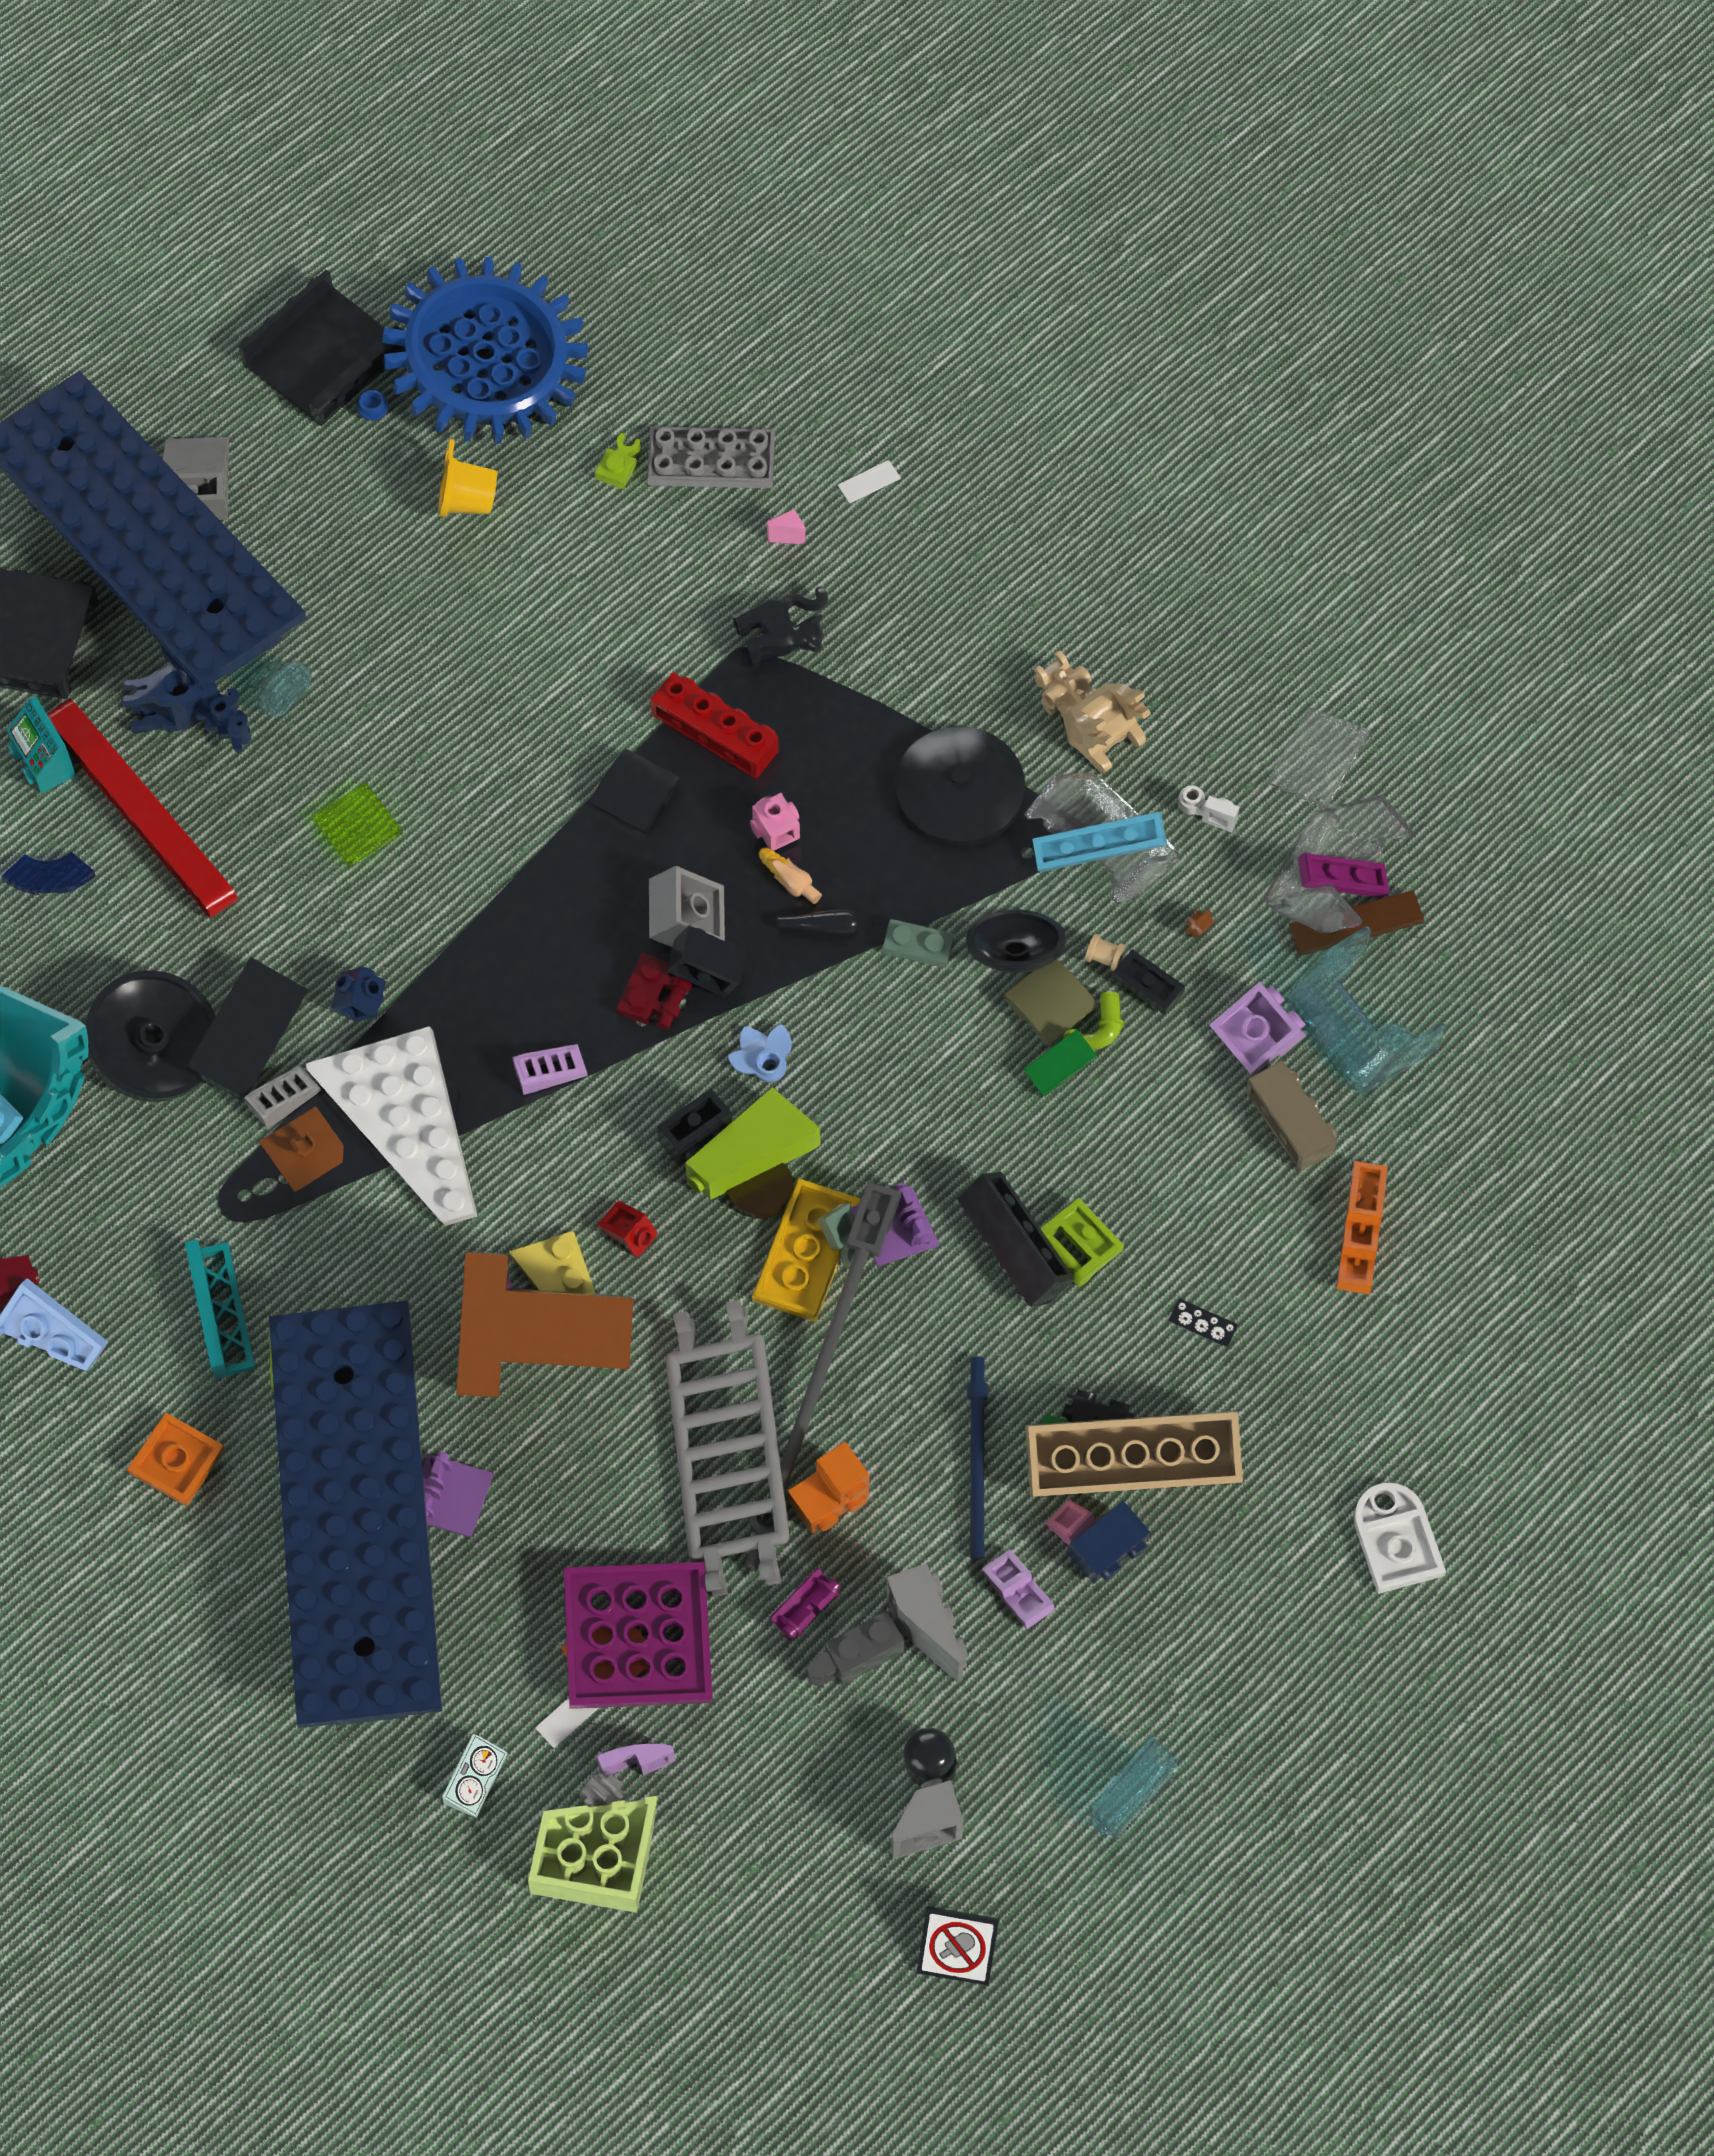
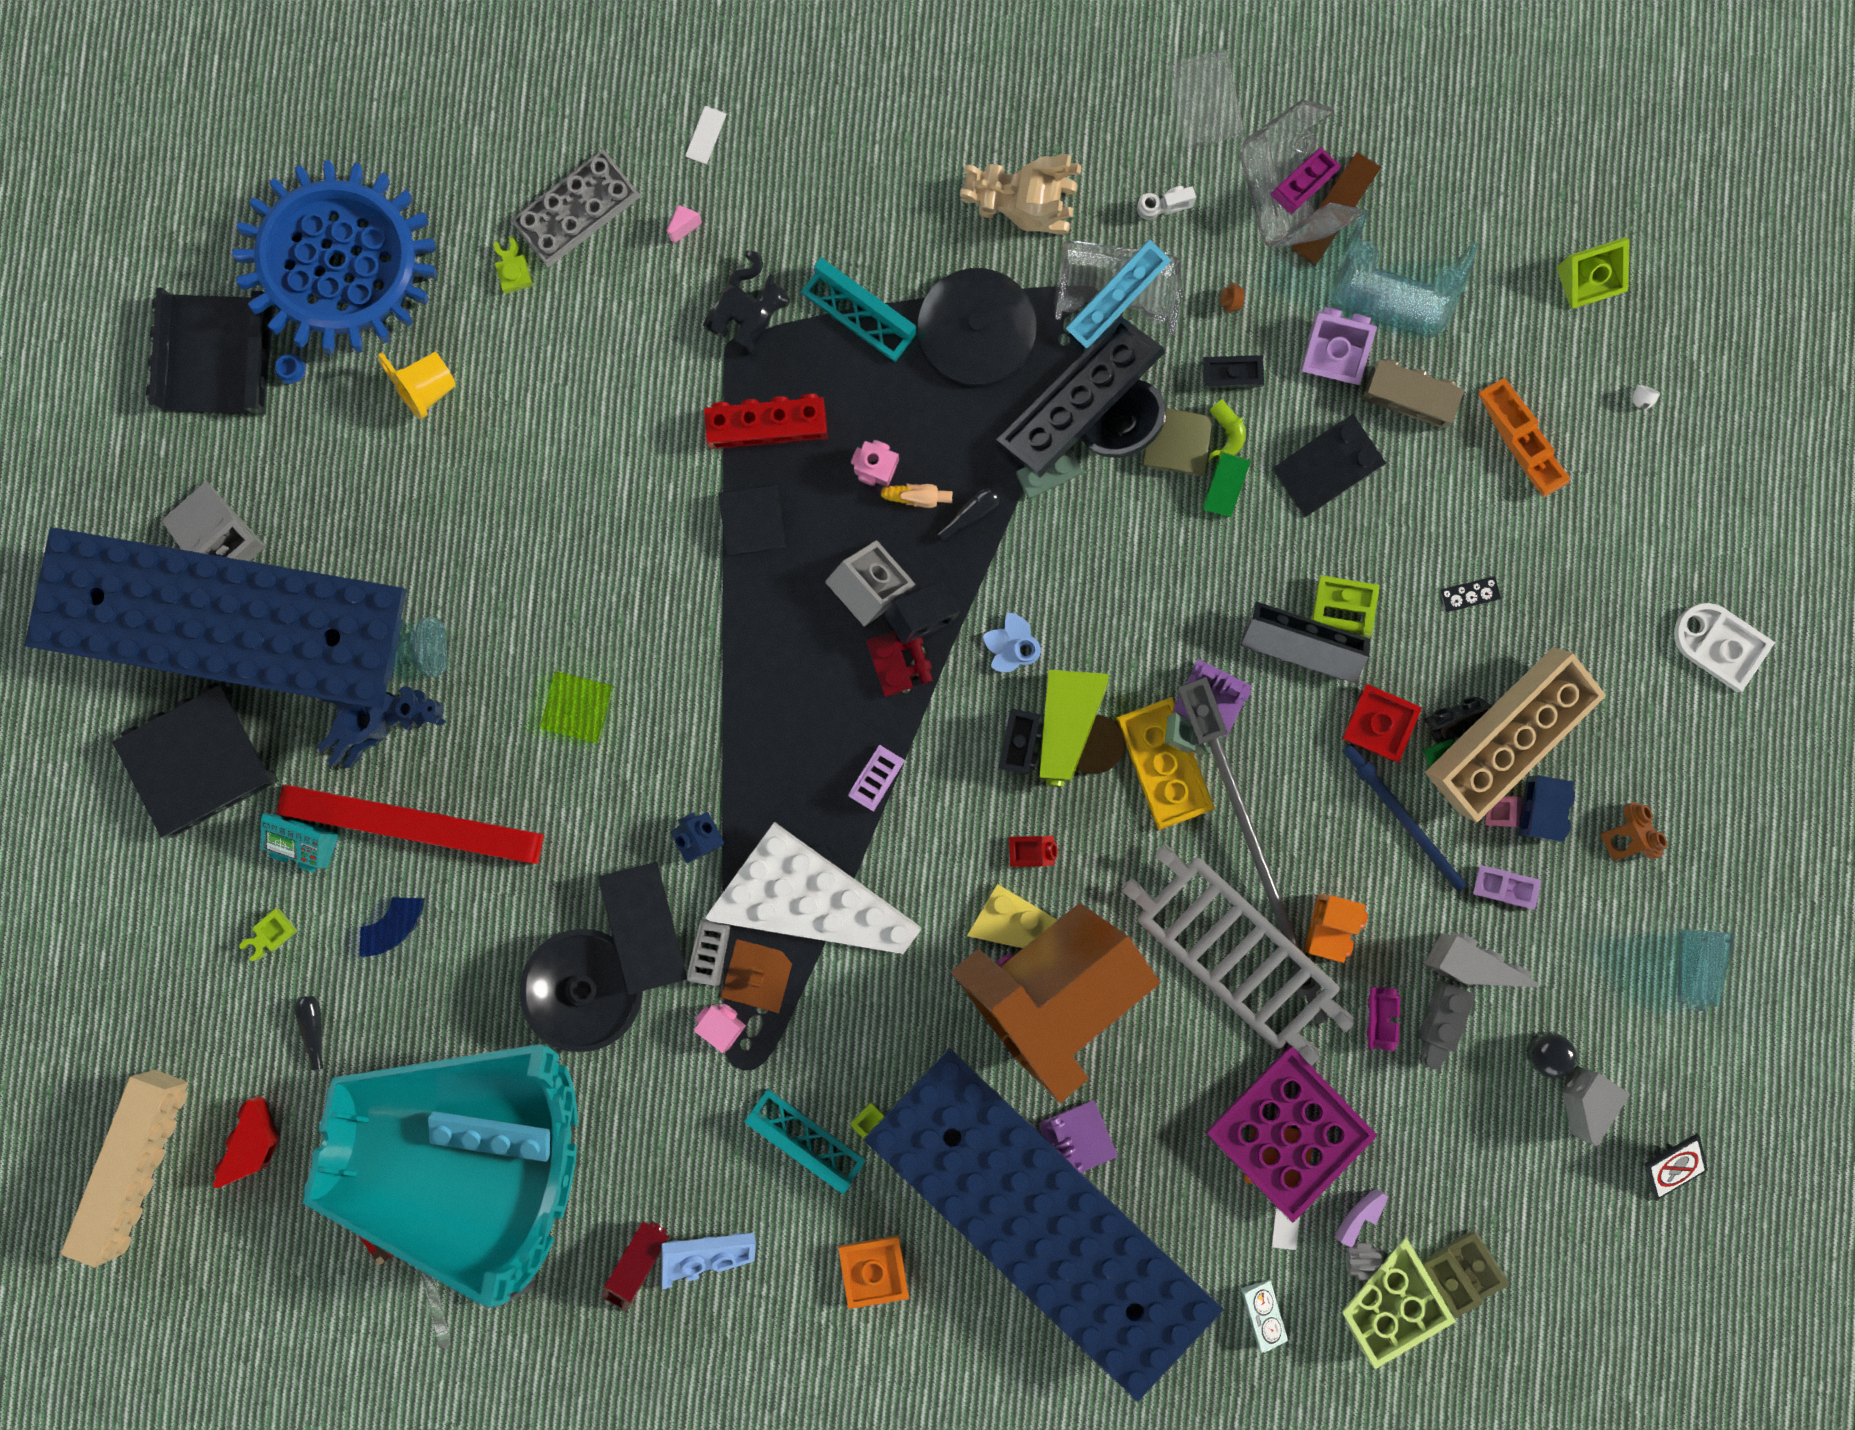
camera: 35 degrees left, 20 degrees up
tan bush [1085,933,1126,971] -> none
none -> bright pink brick [694,1003,746,1053]
none -> teal fence [801,257,916,362]
none -> black plate [997,316,1165,478]
none -> black slope [1272,414,1386,518]
none -> red plate [1341,684,1422,763]
none -> olive slope [1422,1229,1509,1318]
none -> lime slope [1556,237,1629,309]
none -> dark orange bracket [1600,802,1667,860]
none -> white hinge [1632,385,1660,409]

